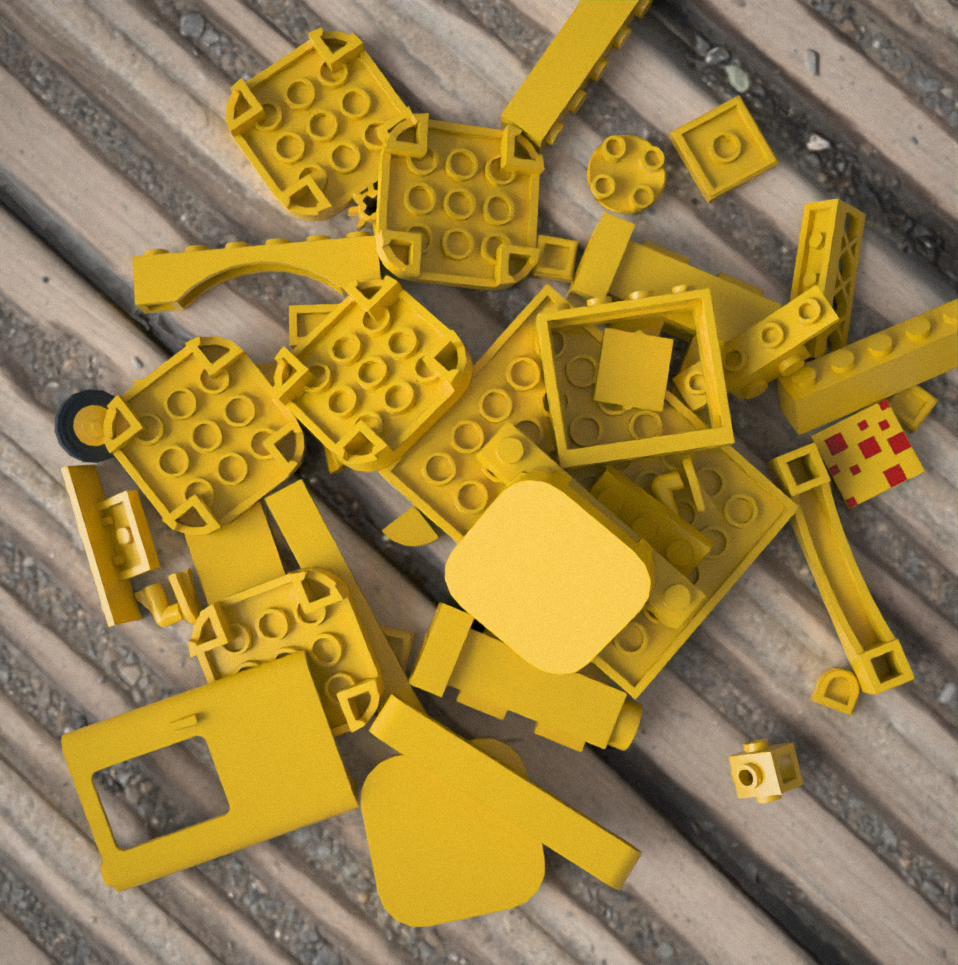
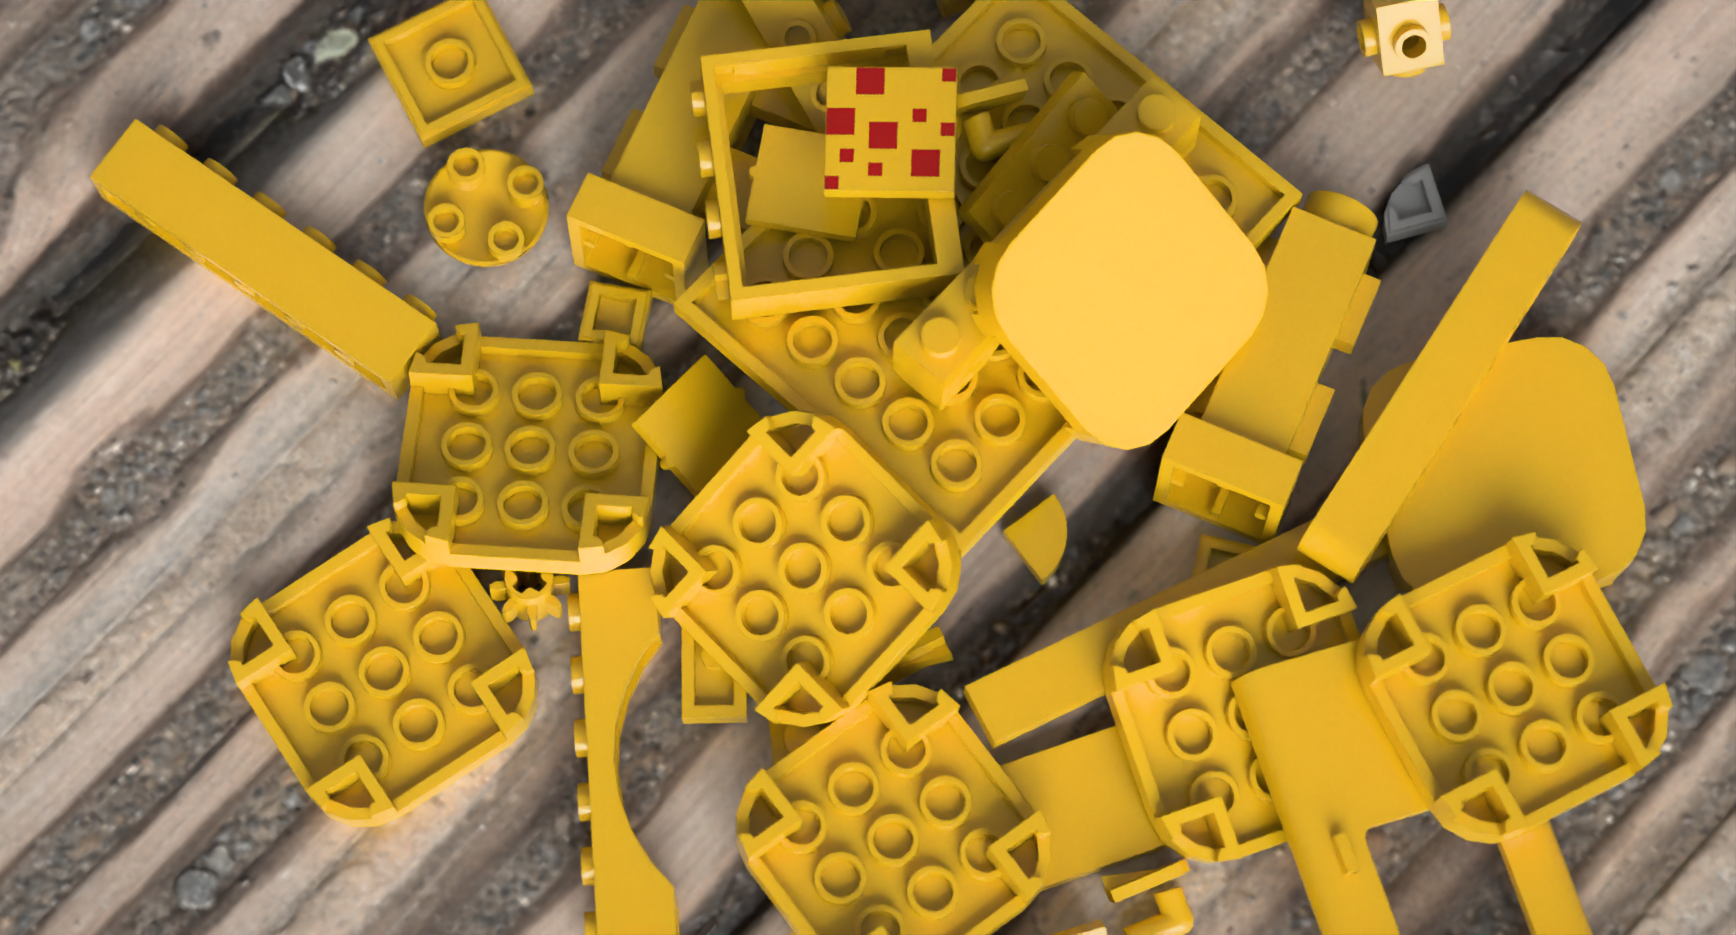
camera: 85 degrees left, 10 degrees down
none -> yellow piece [630,354,762,497]
none -> yellow tile [824,66,958,199]
none -> yellow tile [1355,532,1673,844]
none -> light grey tile [1382,164,1448,244]

